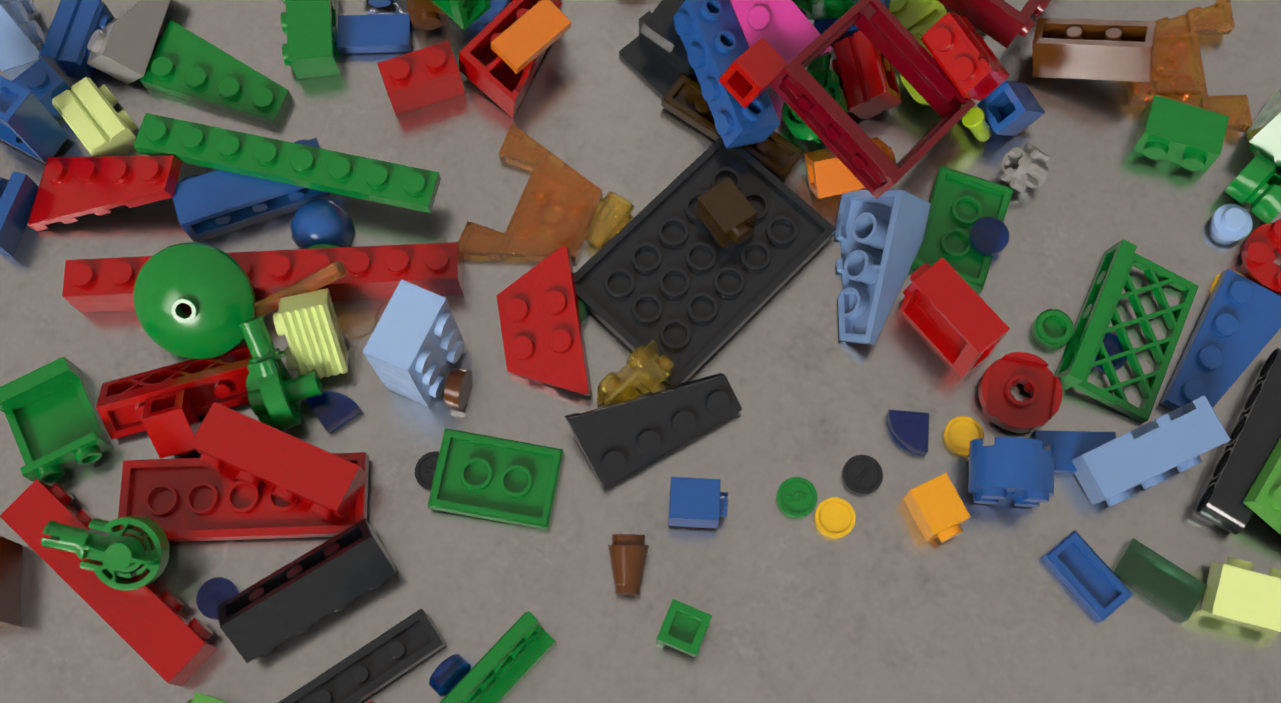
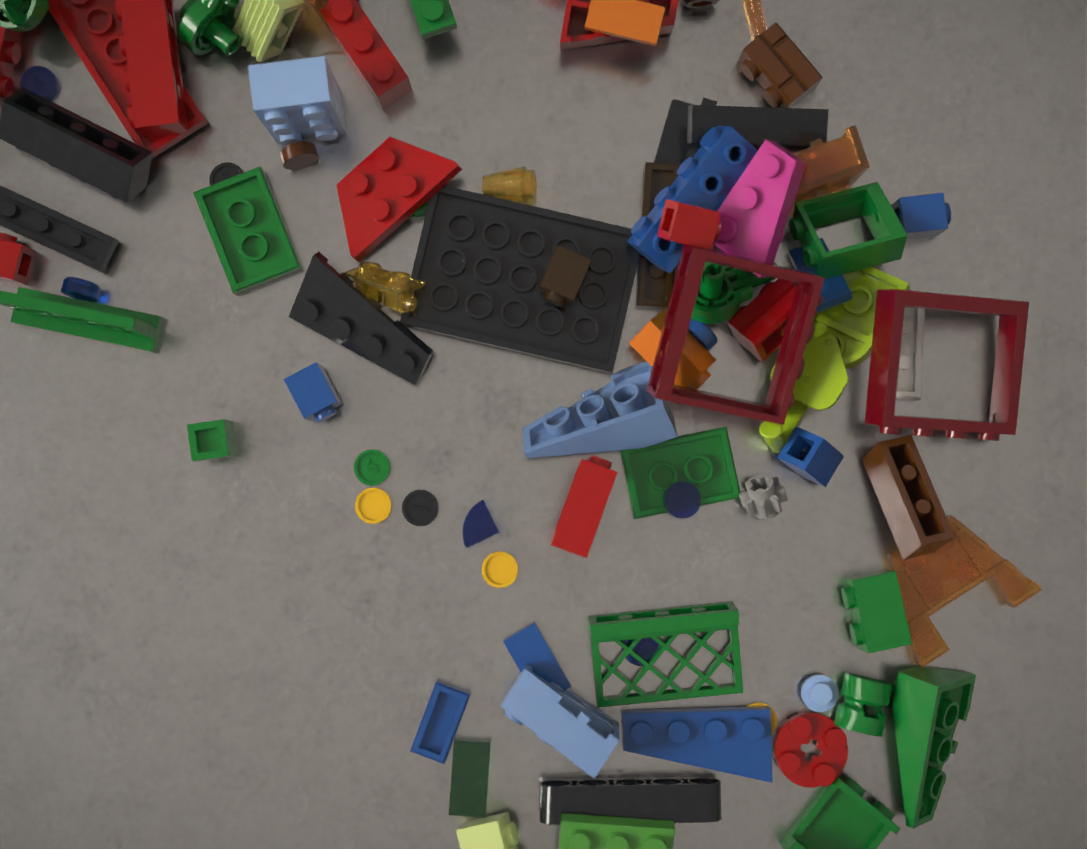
camera: 55 degrees right, 15 degrees up
clear blue tile [305,391,362,433] -> none
clear orange wing [458,125,603,262] -> none
reddish brown cone [608,534,649,594] -> none
light orange brick [903,473,971,543] -> none
red brick [921,12,1010,101] -> none
blue brick [968,437,1055,507] -> none
red plate [978,352,1063,433] -> none
green tile [1031,309,1074,350] -> none

